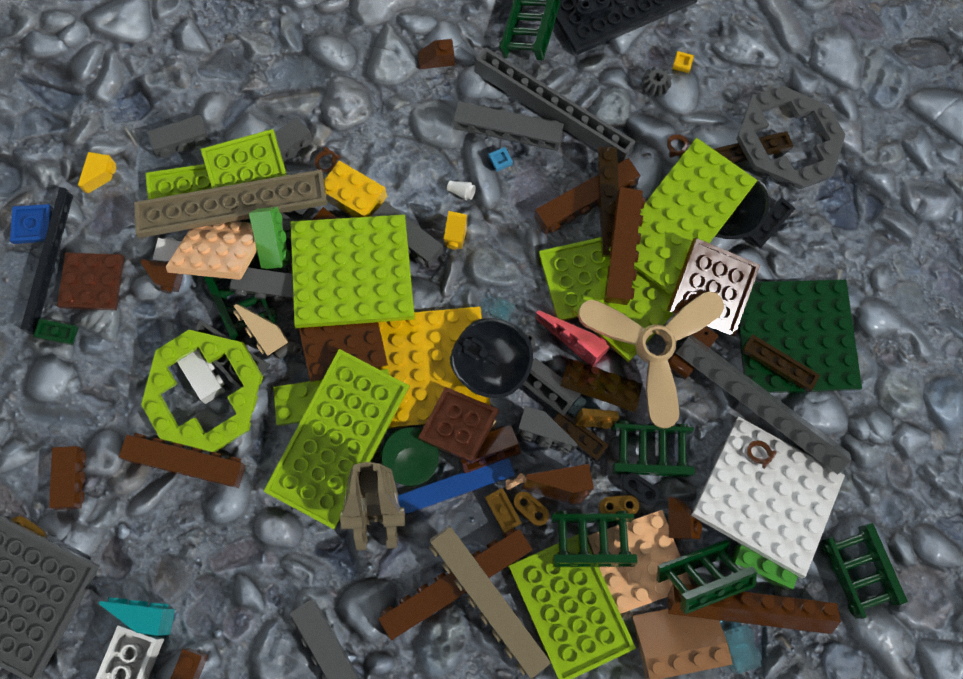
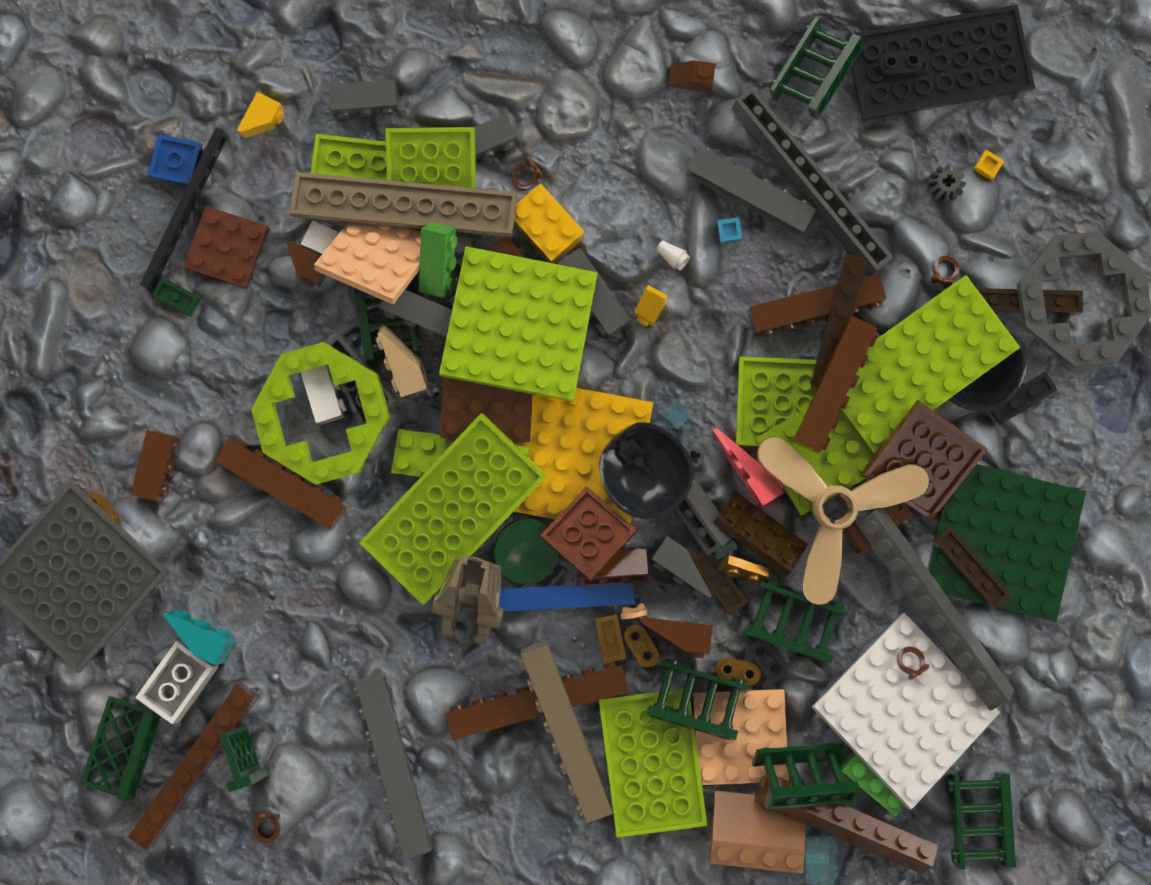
camera: 25 degrees right, 10 degrees up
reddish brown slope [668,497,702,540] -> none

